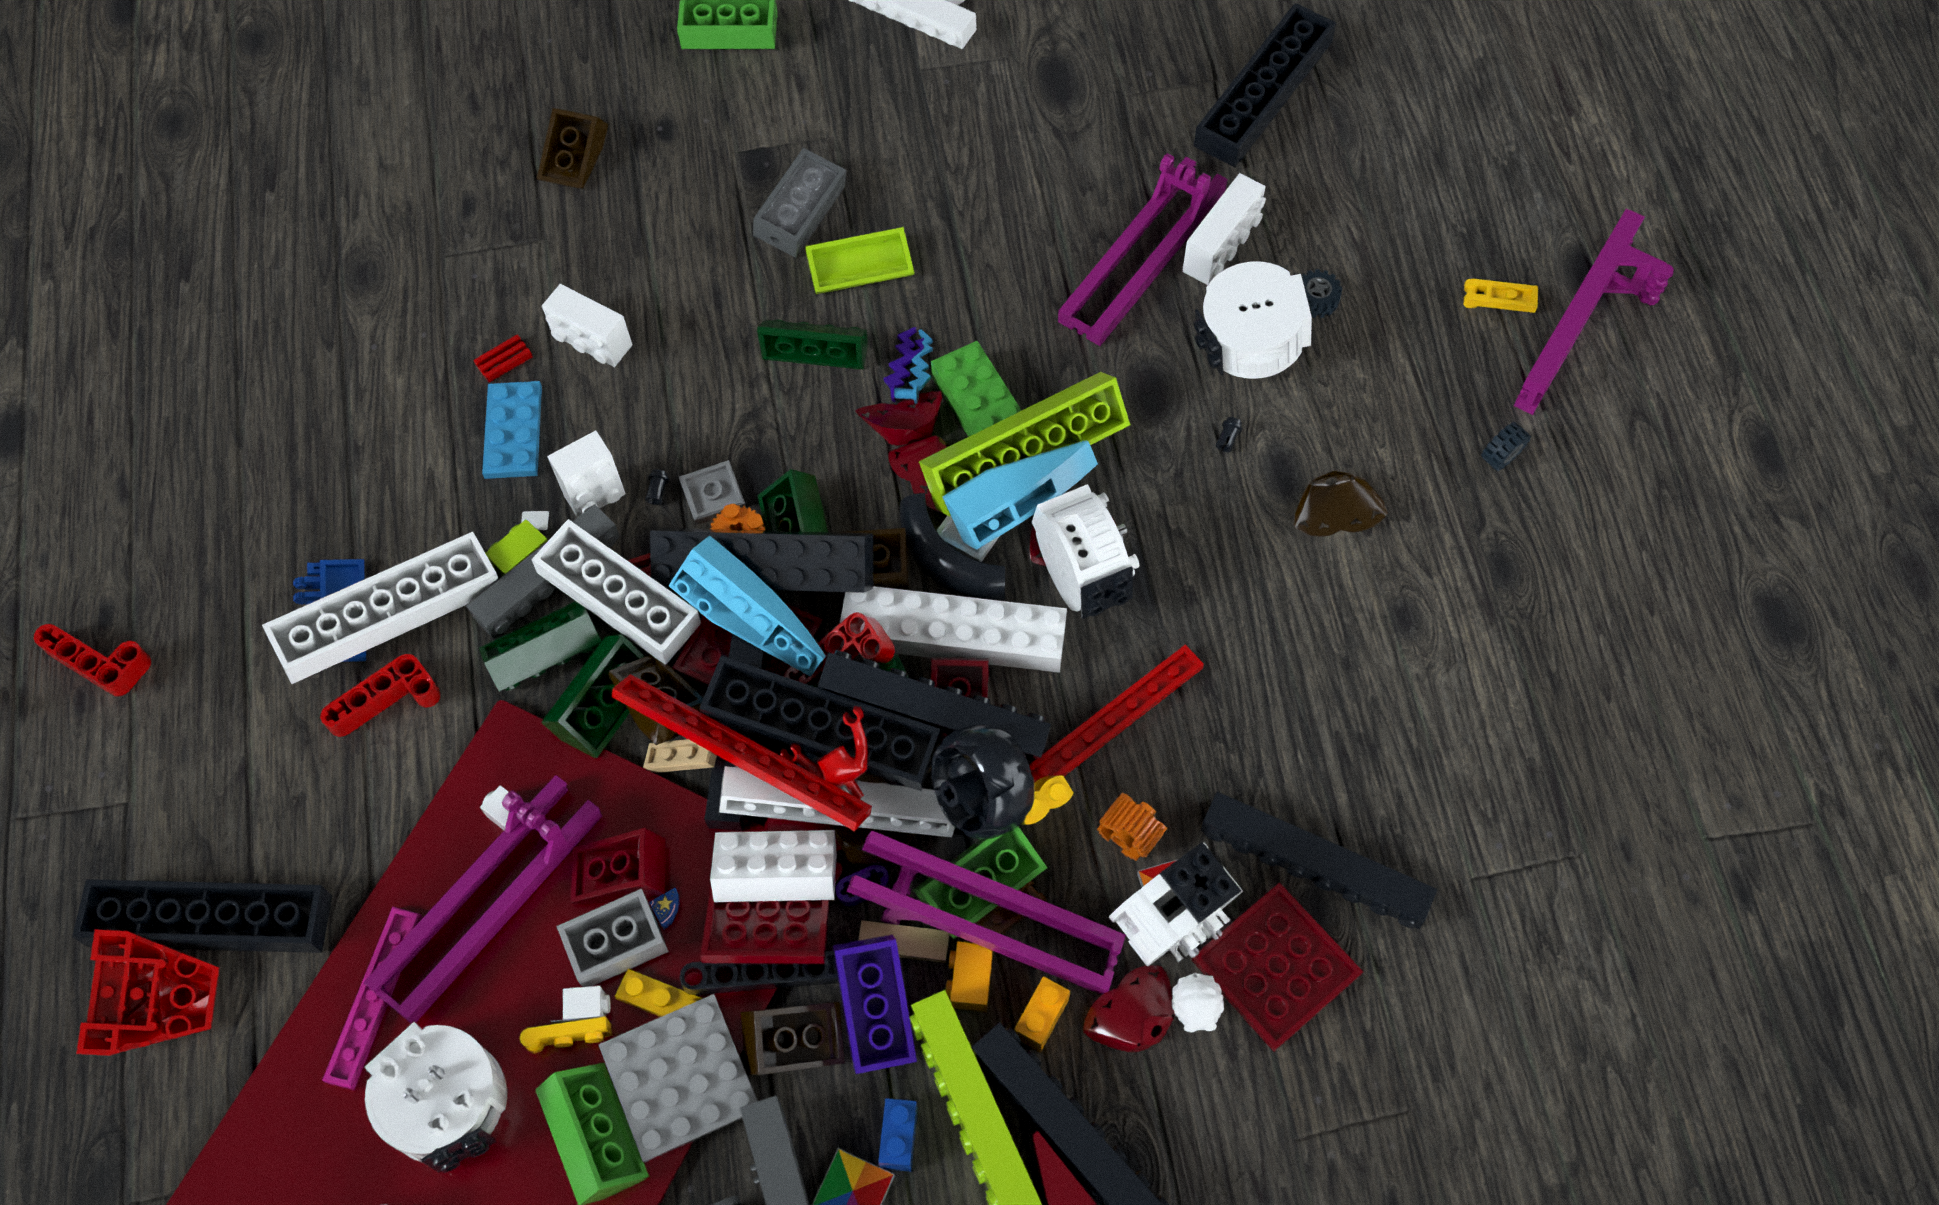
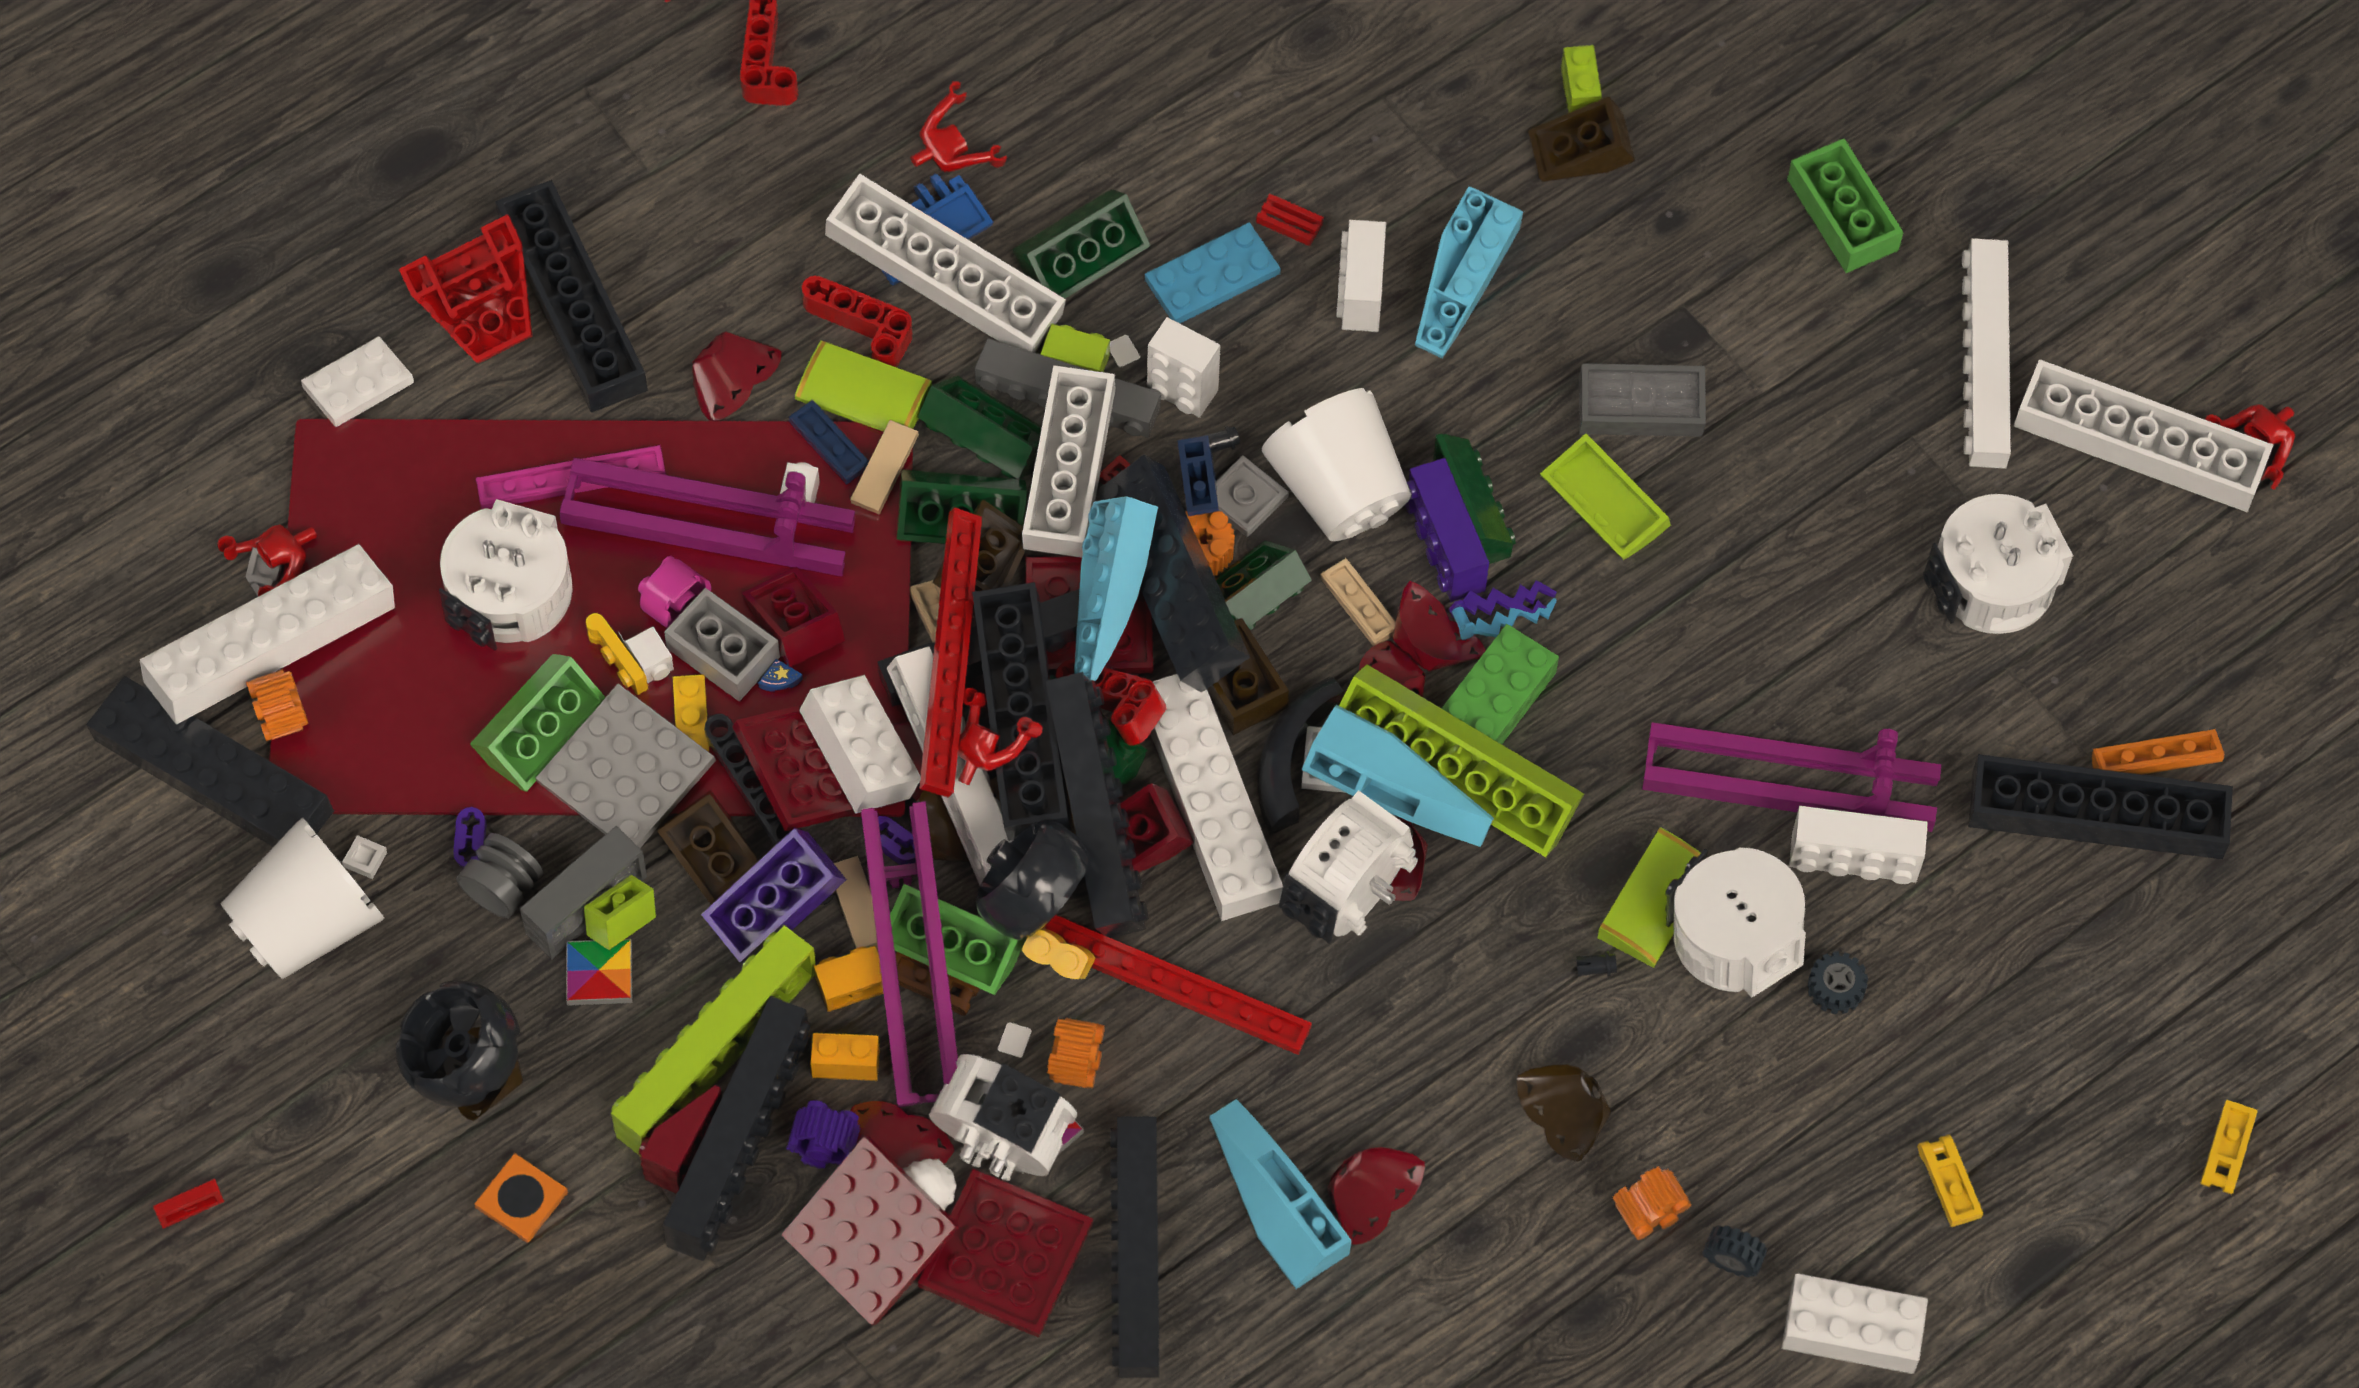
camera: 60 degrees right, 0 degrees up
blue brick [878,1098,918,1172] -> none
magenta piece [1514,208,1674,415] -> none
none -> white plate [301,336,414,427]
none -> lime brick [584,875,656,950]
none -> dark pink brick [638,556,711,628]
none -> dark red piece [692,331,782,421]
none -> plate [781,1136,960,1325]
none -> dark purple brick [787,1101,860,1169]
none -> dark blue tile [788,400,869,485]
none -> lime slope [795,340,932,432]
none -> tan tile [850,420,919,515]
none -> red piece [910,82,1007,172]
none -> white sticker [998,1022,1031,1057]
none -> dark green slope [1012,189,1151,299]
none -> dark blue slope [1177,435,1219,516]
none -> medium azure wedge [1210,1099,1351,1289]
none -> white cone [1262,388,1411,541]
none -> tan tile [1320,558,1396,646]
none -> dark red piece [1327,1147,1425,1245]
none -> dark purple brick [1405,458,1489,602]
none -> medium azure wedge [1415,186,1523,358]
none -> lime brick [1561,45,1602,113]
none -> lime slope [1597,827,1701,968]
none -> orange brick [1612,1166,1691,1240]
none -> white brick [1782,1274,1928,1374]
none -> white piece [1923,494,2073,634]
none -> orange brick [2092,729,2225,775]
none -> yellow plate [2200,1100,2258,1195]

